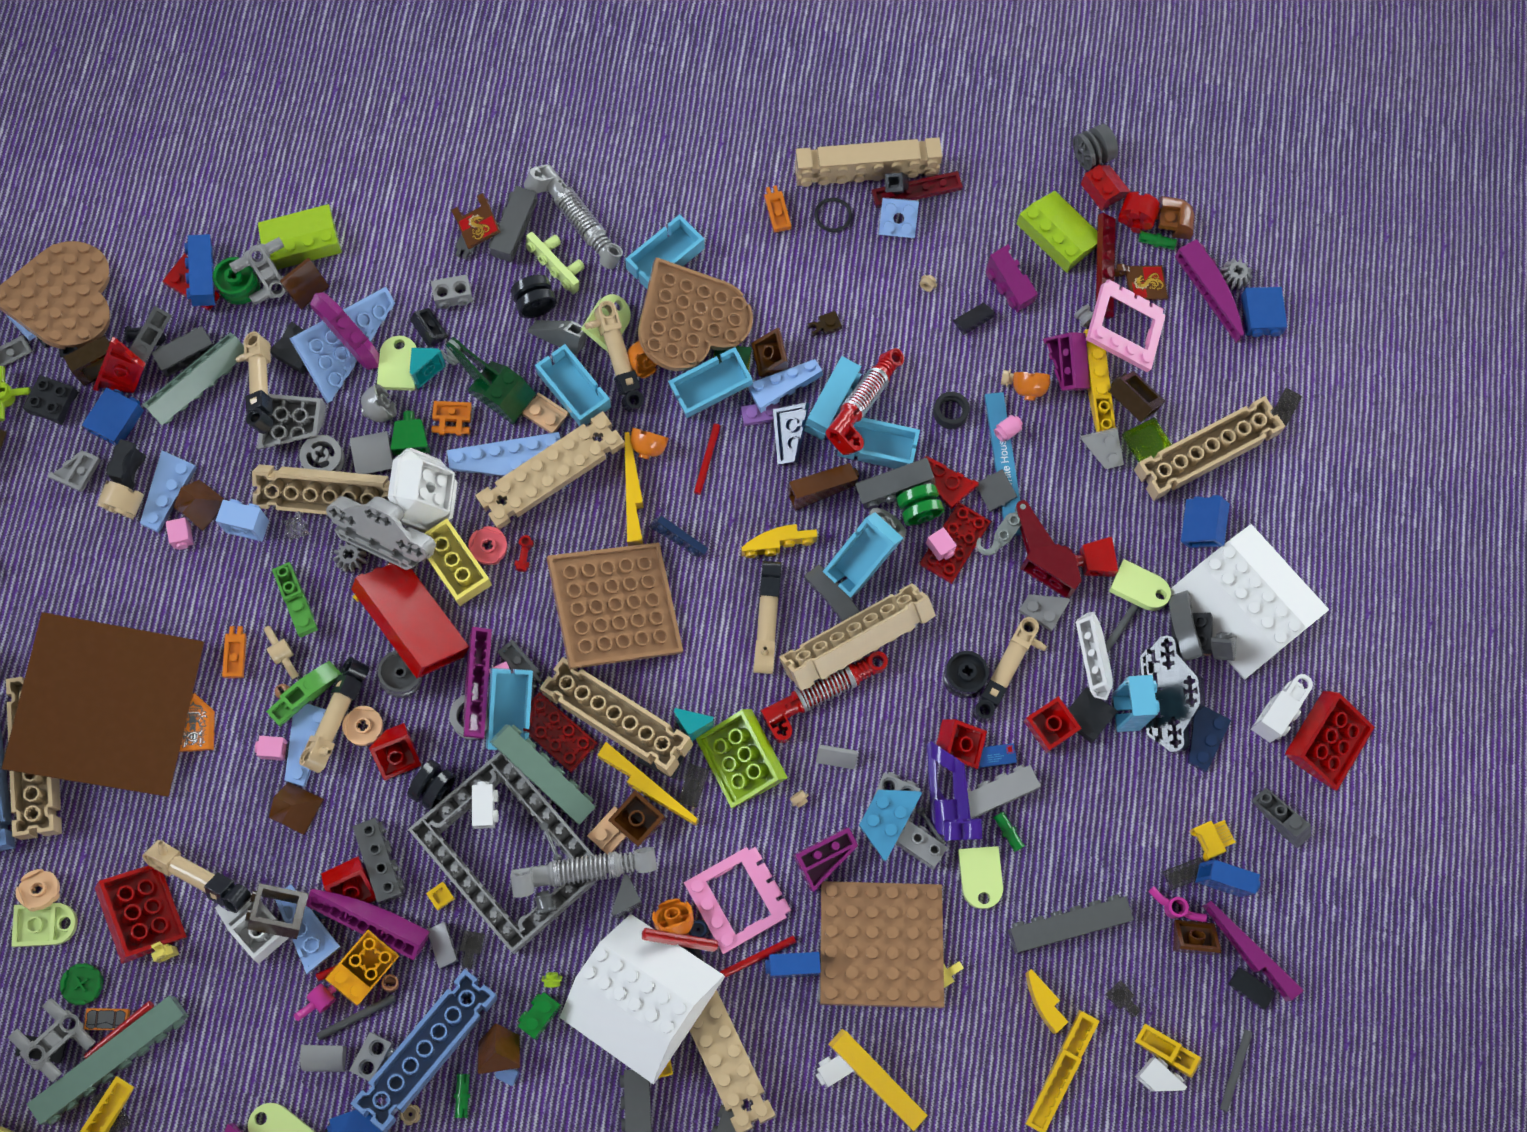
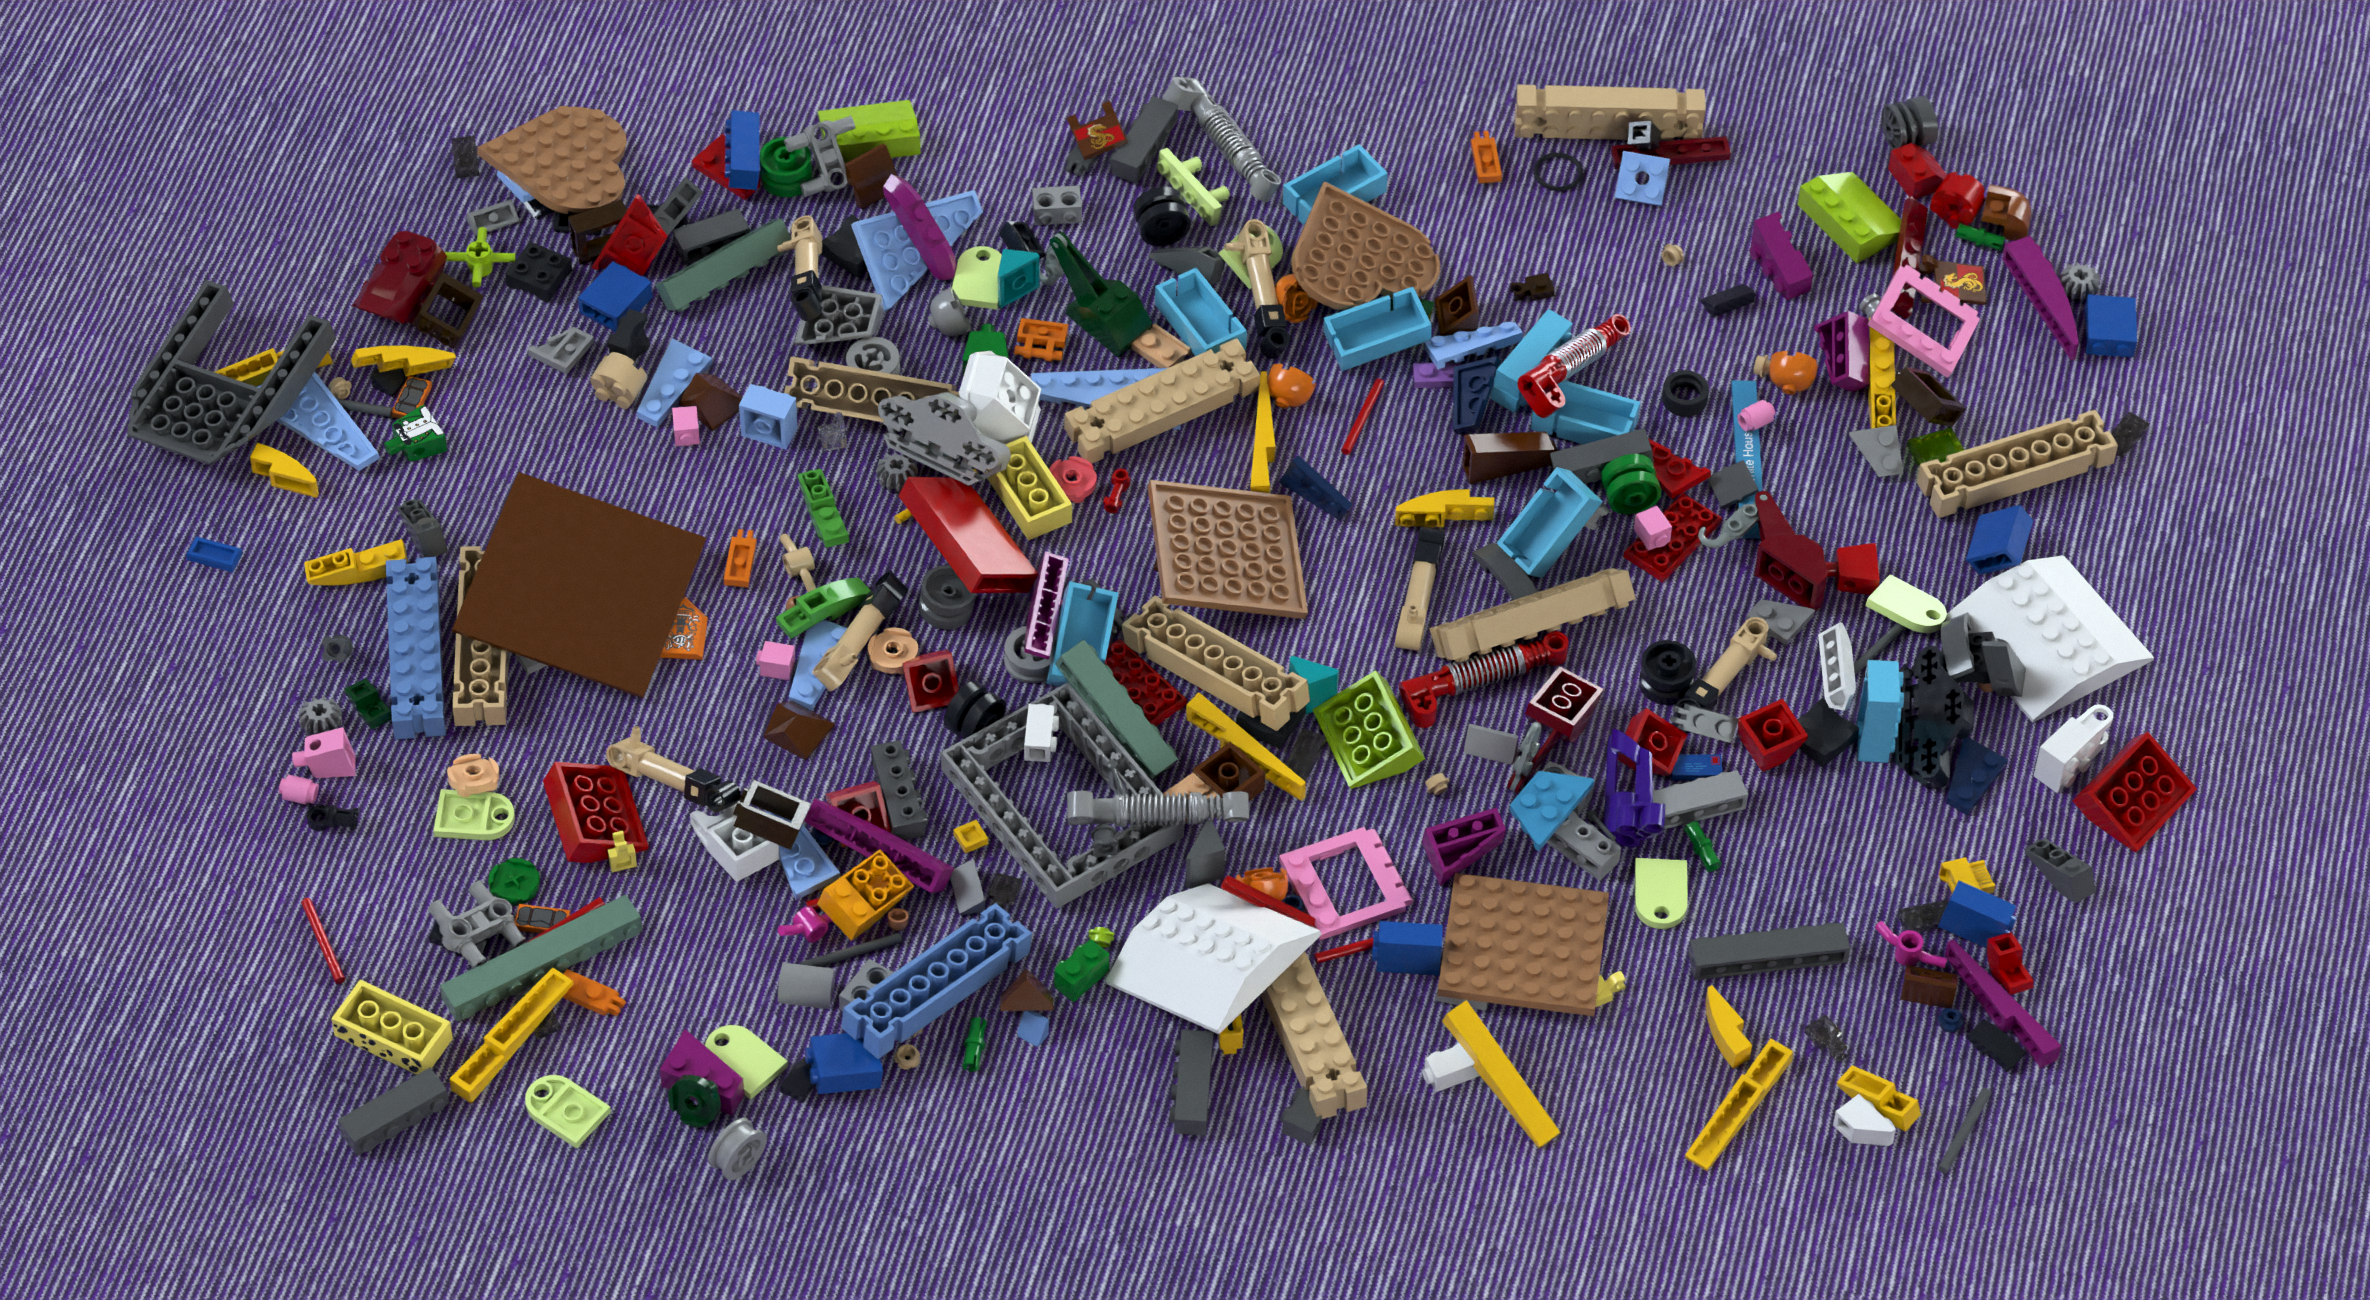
camera: 10 degrees right, 20 degrees down
light grey slope [350,431,393,474] -> none
none -> orange hinge [562,969,626,1016]
none -> dark red slope [1507,666,1604,794]
none -> hinge [1670,704,1738,743]
none -> dark blue plate [1938,1008,1964,1033]
none -> red brick [1987,932,2034,995]

